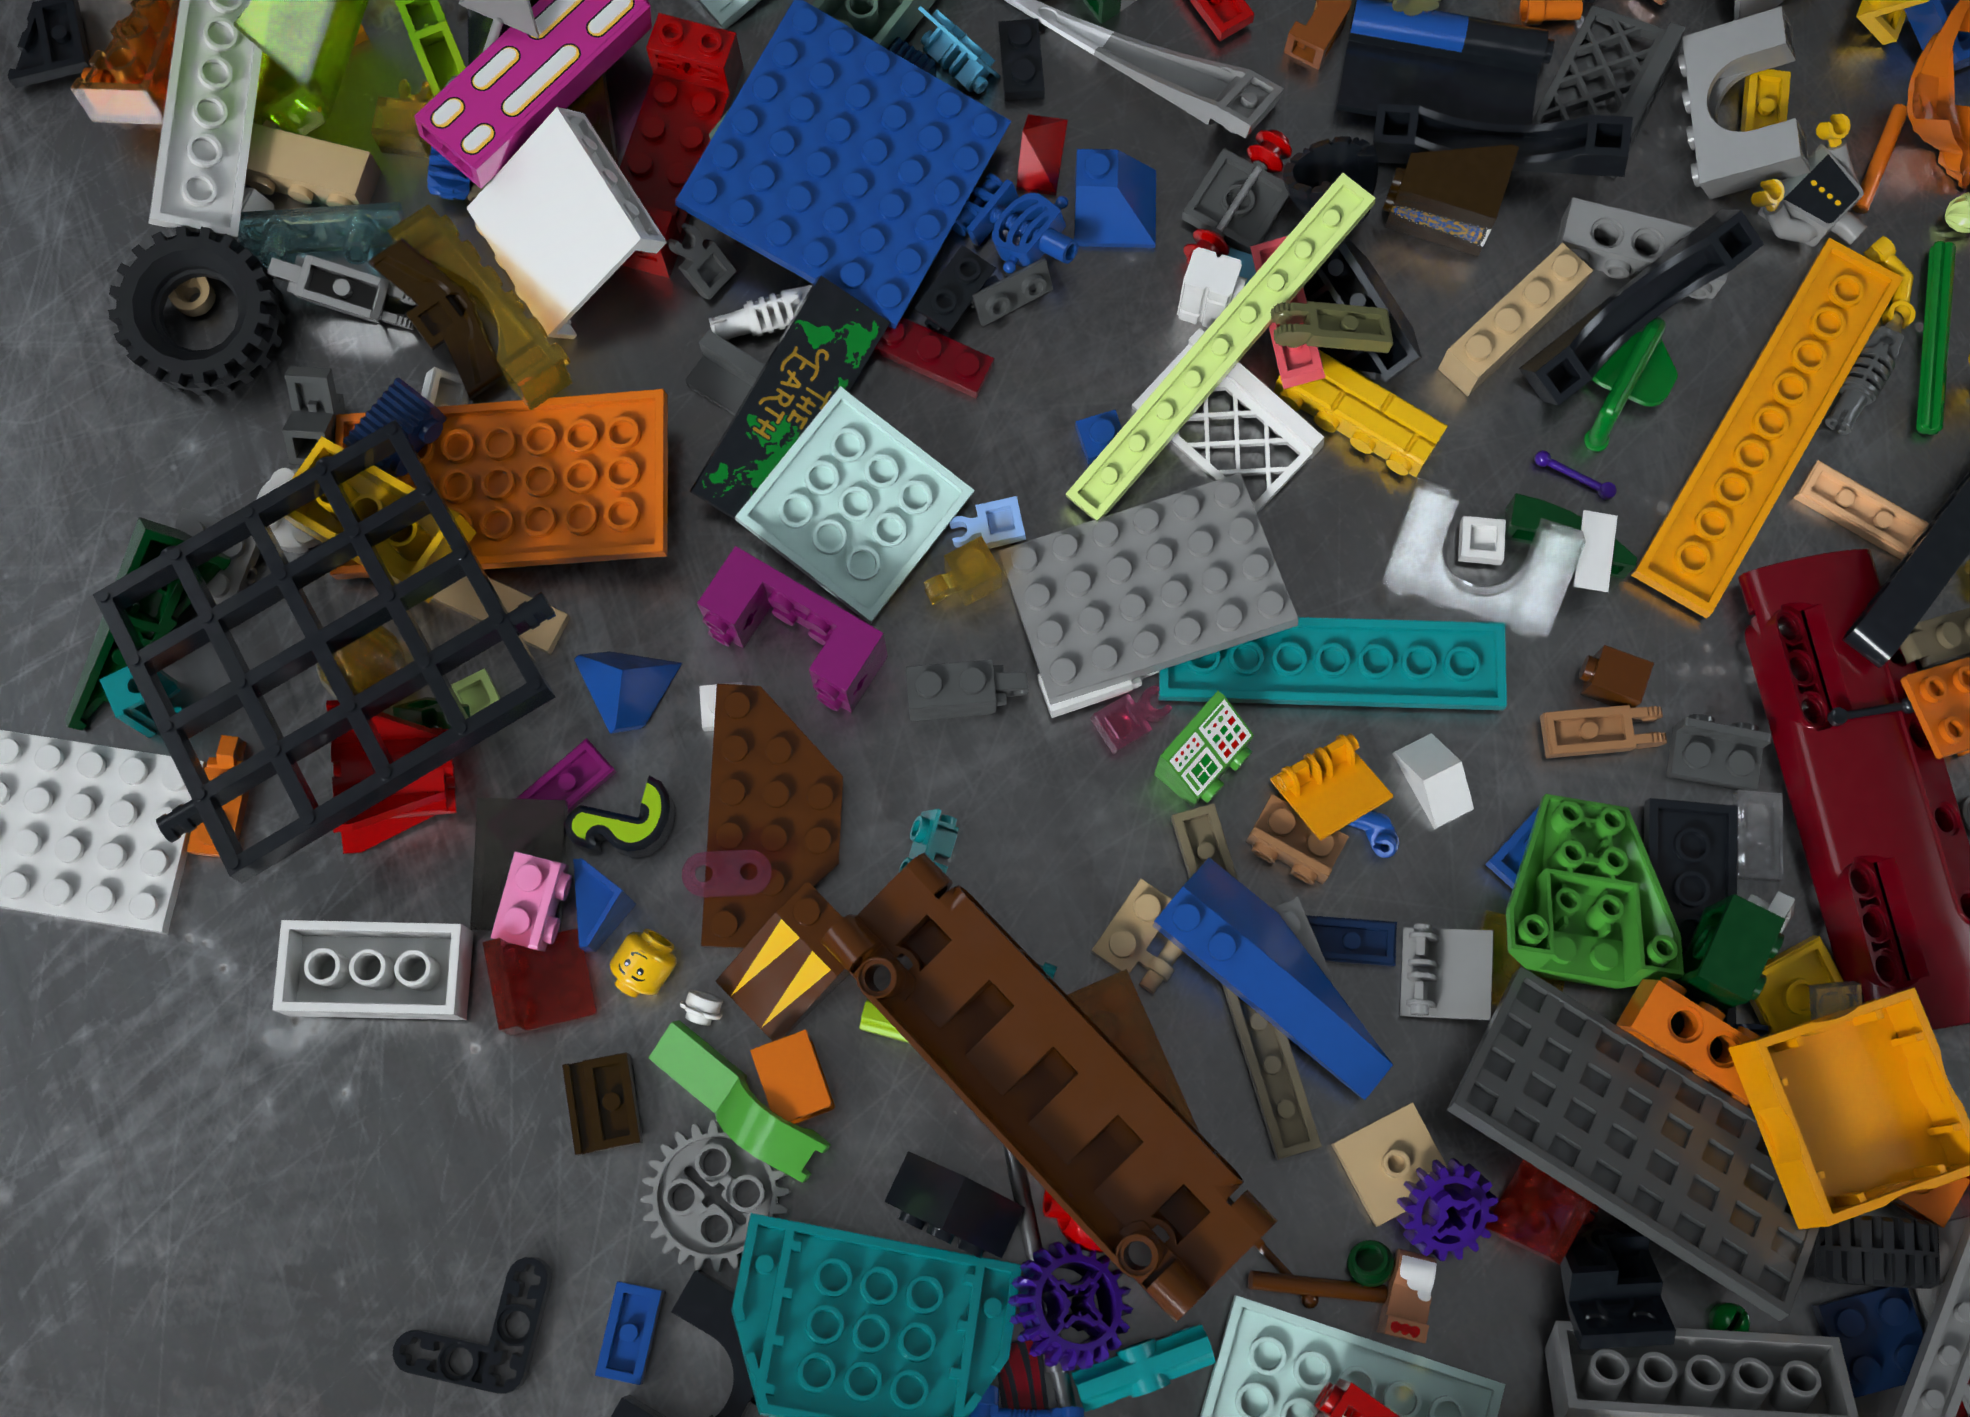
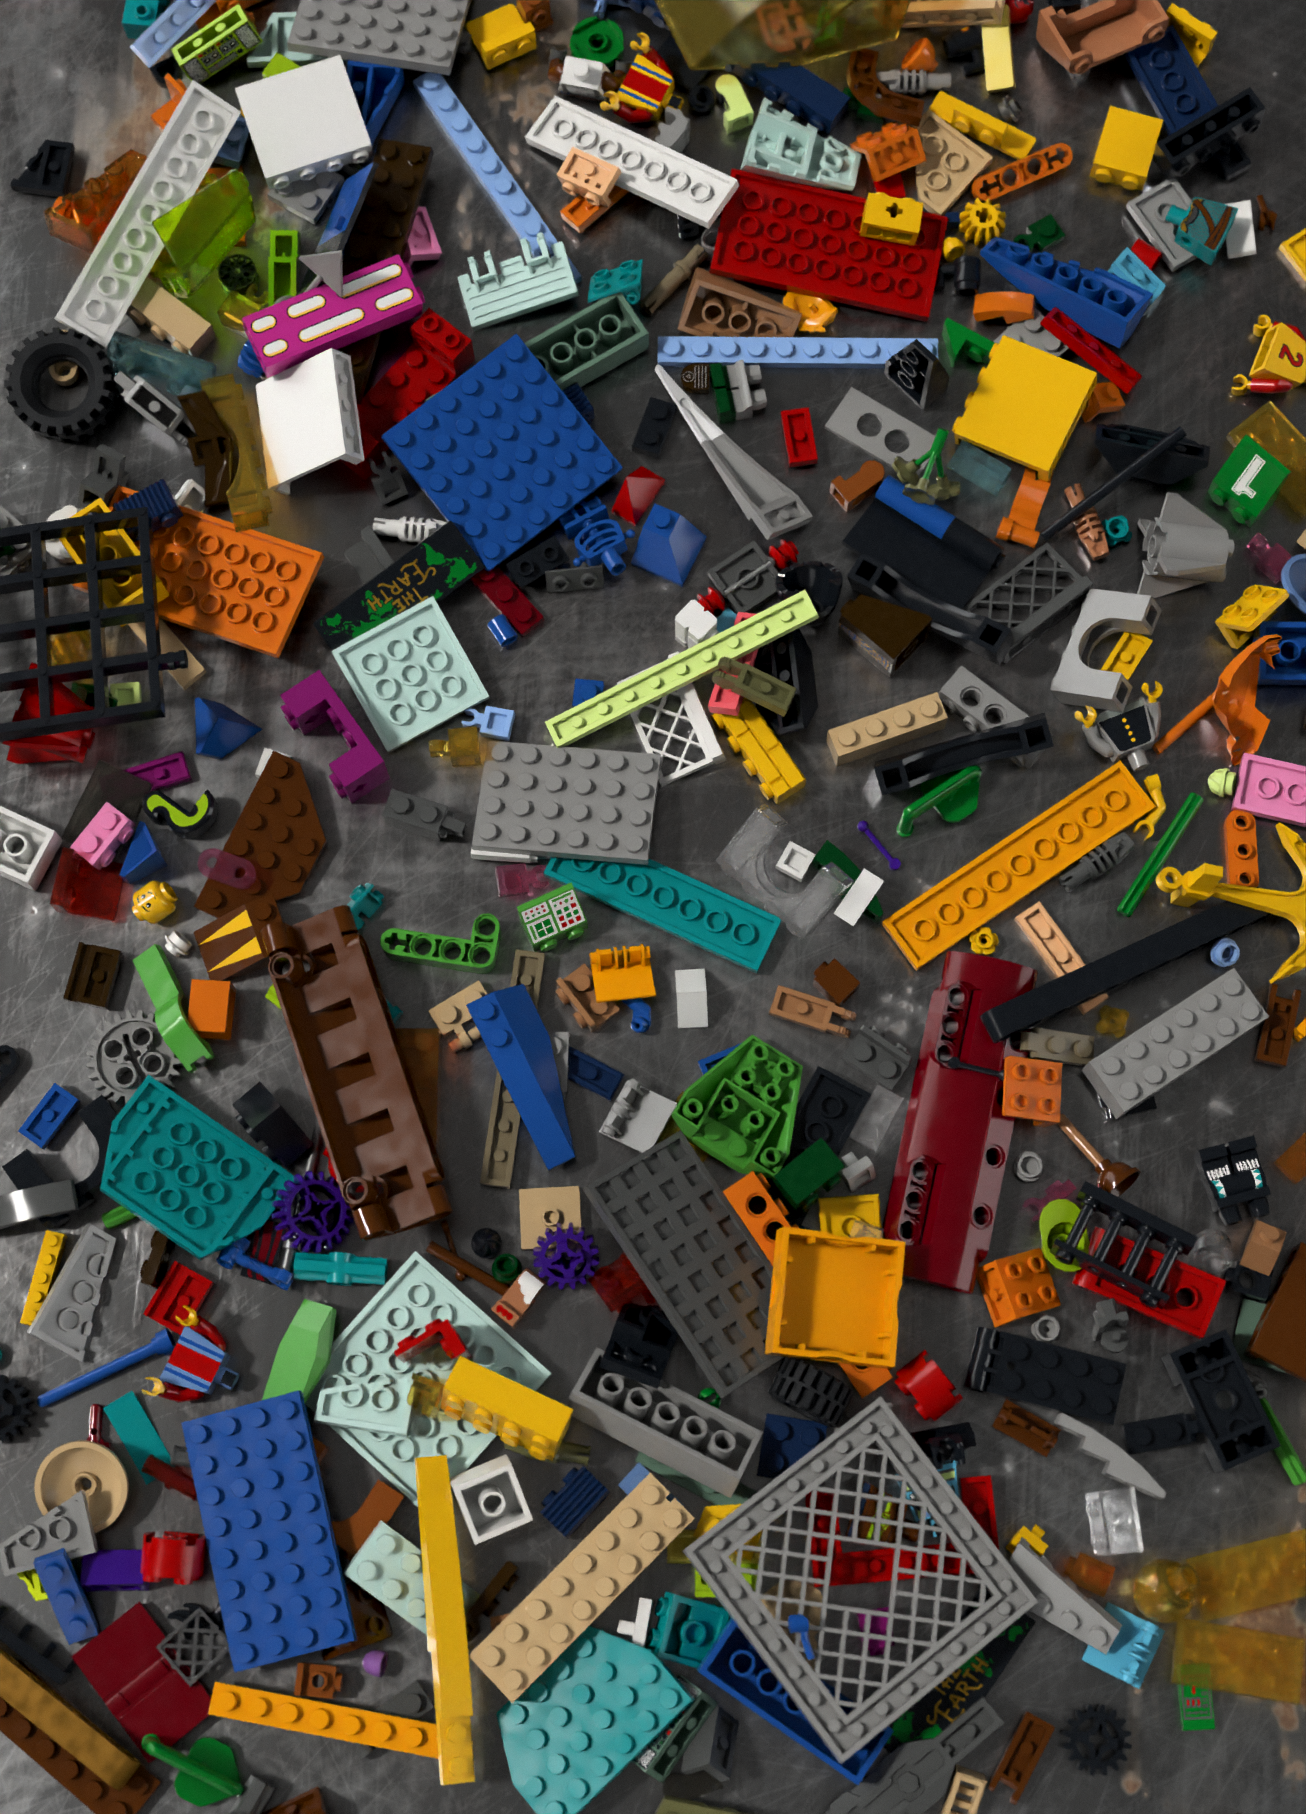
camera: 25 degrees right, 0 degrees up
medium azure hinge [918,6,1001,94] -> none
none -> pearl dark grey wheel [218,254,260,299]
none -> bright green beam [380,913,502,974]
none -> black plate [471,1228,502,1259]
none -> blue hinge [487,614,518,647]
none -> yellow plate [969,927,999,956]

